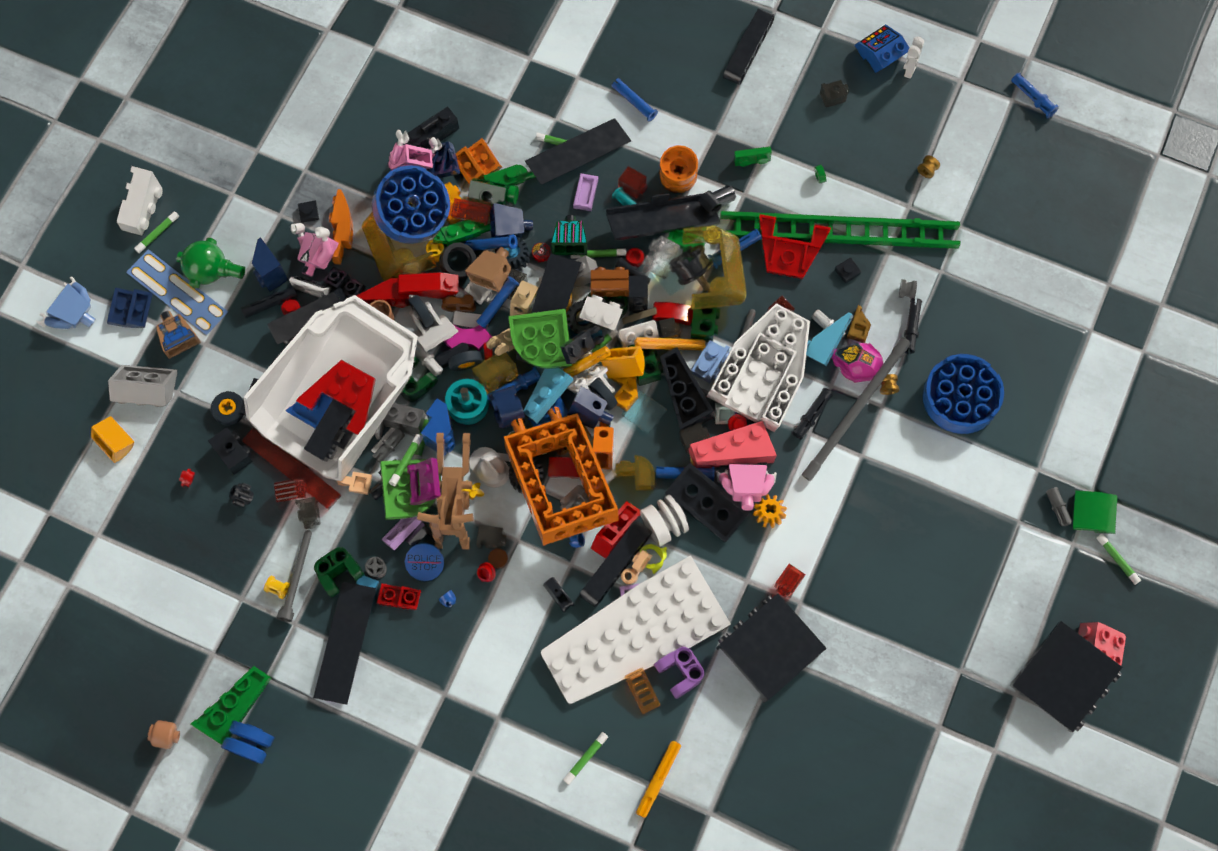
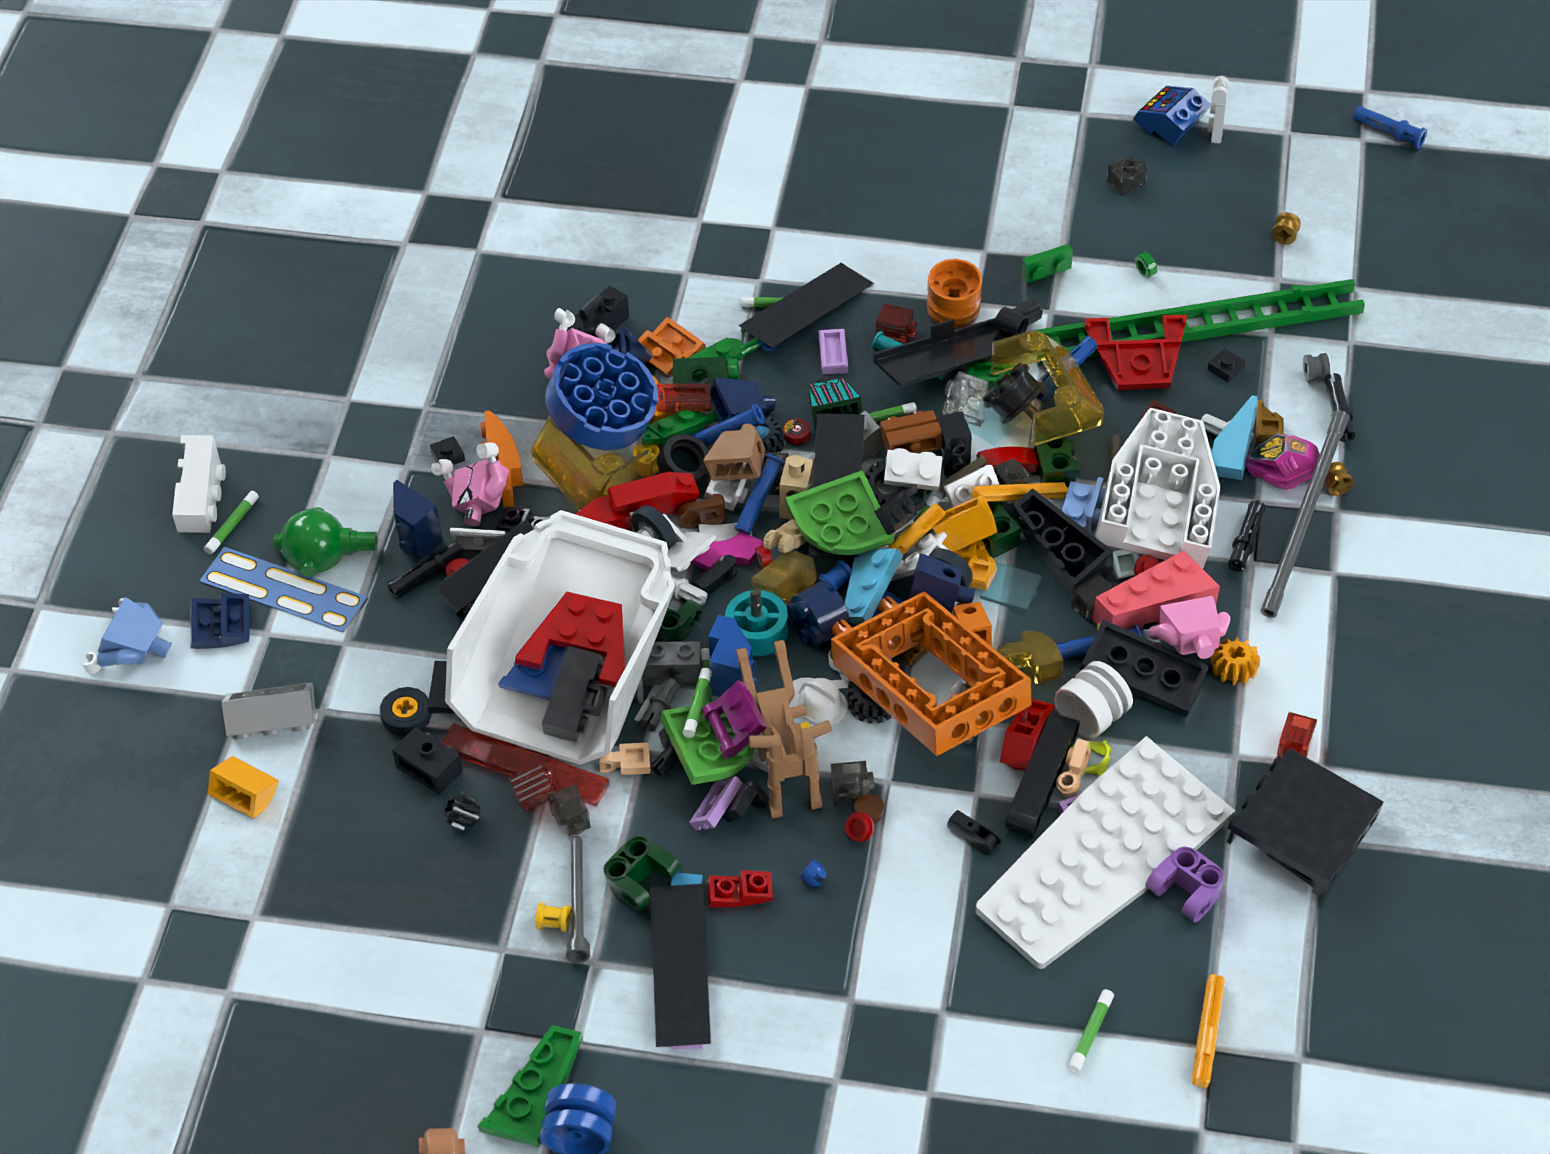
camera: 15 degrees left, 20 degrees down
torso [156,311,201,359] -> none
red plate [179,468,195,487] -> none
dark grey wheel [365,557,387,580] -> none
blue piece [405,543,444,581] -> none
black bush [448,351,483,371] -> none
red slope [548,457,580,479] -> none
blue hinge [569,533,585,548] -> none
blue pin [612,78,658,122] -> none
clear orange slope [624,667,661,715] -> none
red tile [626,248,644,267] -> none
black beam [723,8,775,85] -> none
blue brick [923,354,1004,434] -> none

